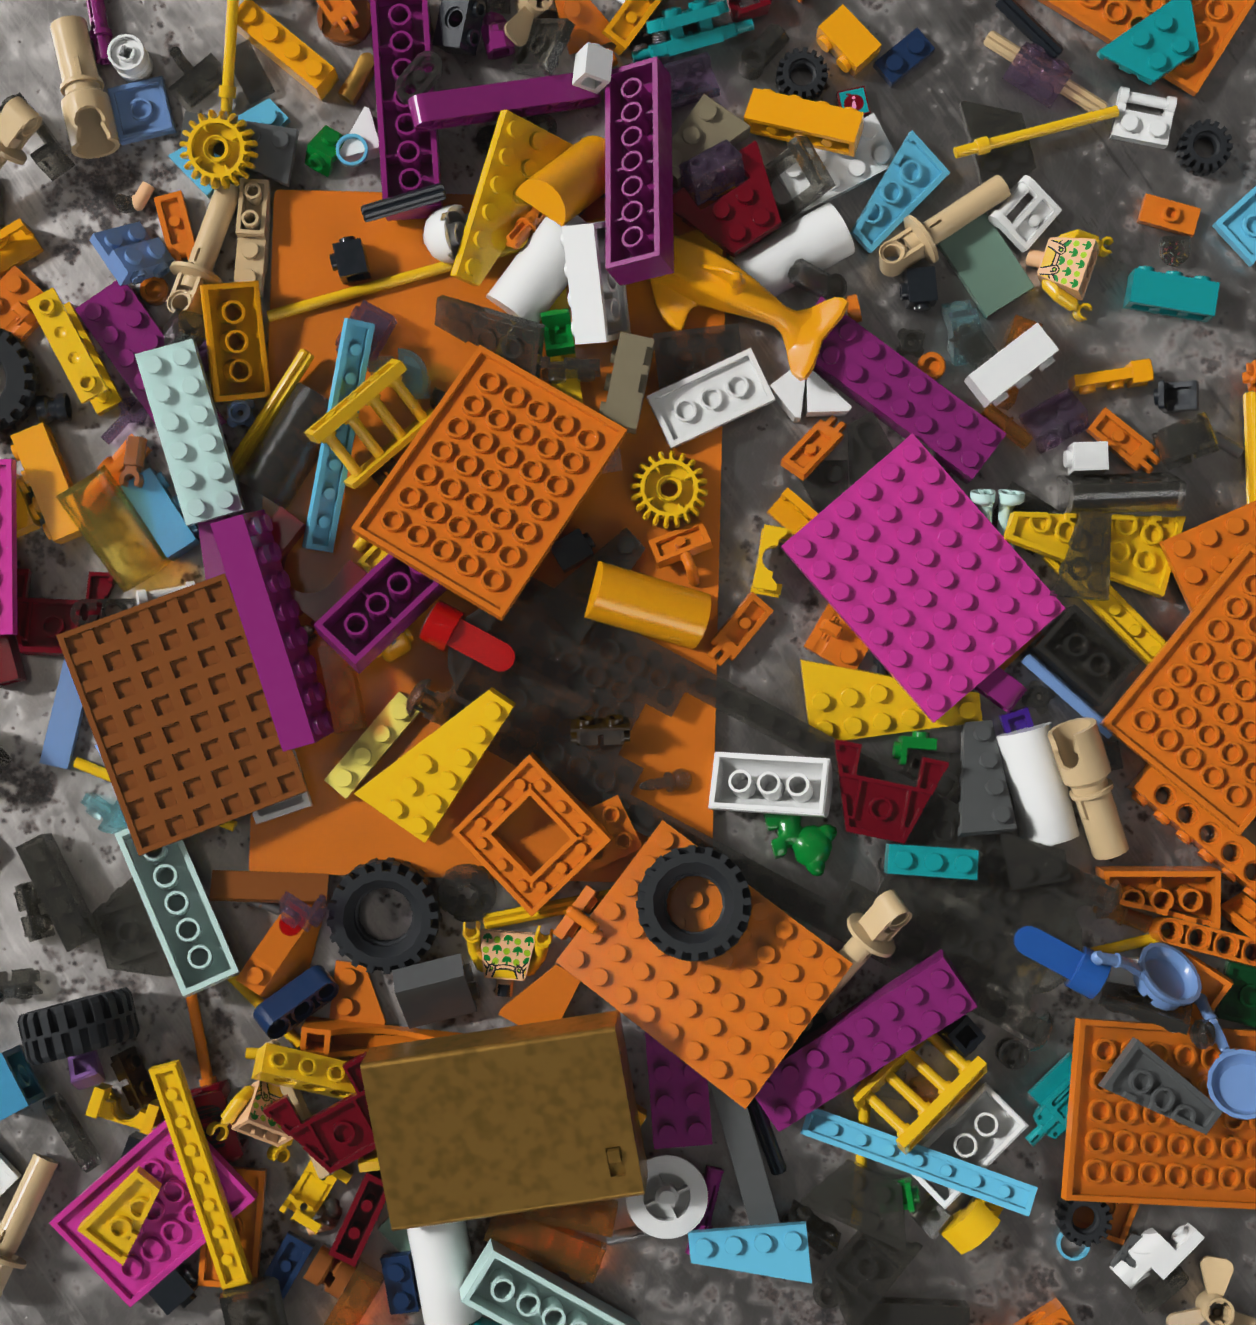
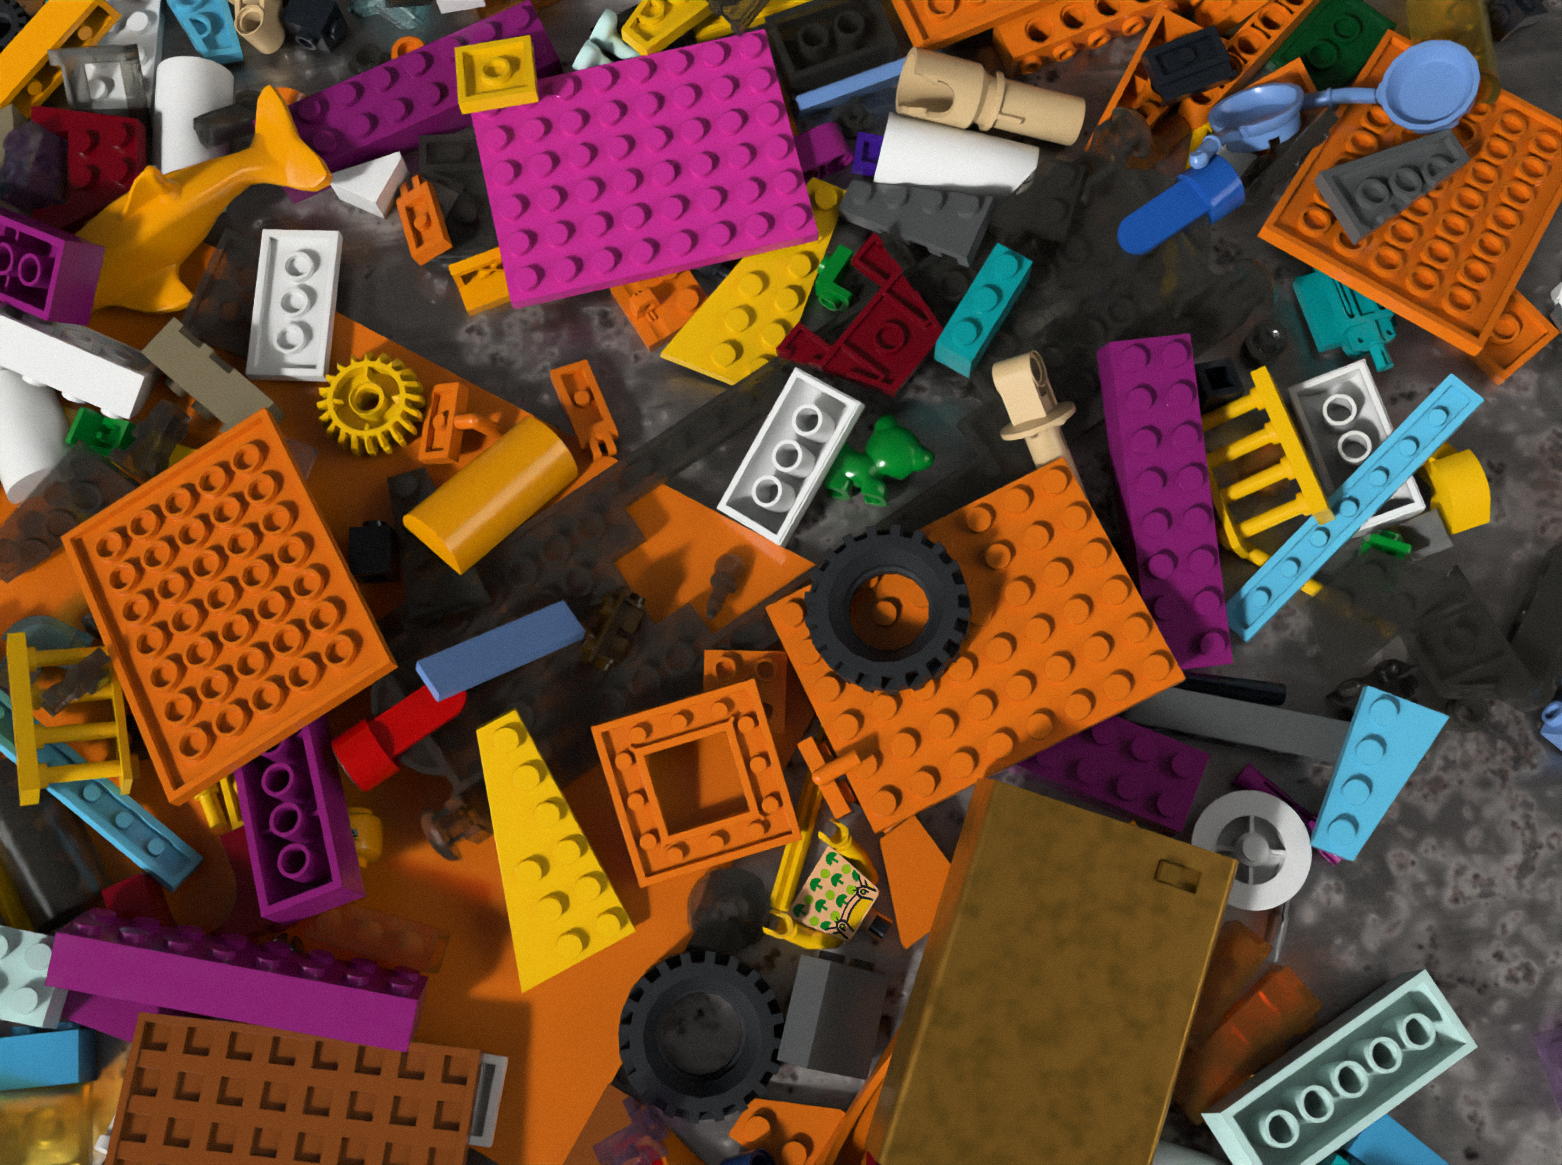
camera: 55 degrees left, 10 degrees down
light yellow plate [324,691,422,799] -> none
yellow piece [751,524,792,598] -> none
white slope [770,370,805,423] -> none
black tyre [1054,1199,1113,1247] -> none
medium azure piece [1056,1232,1090,1261] -> none
clear smoke plate [1189,1019,1216,1050] -> none
none -> clear smoke plate [40,647,112,717]
none -> medium blue tile [416,600,585,702]
none -> yellow plate [454,35,539,115]
none -> black plate [1140,25,1238,108]

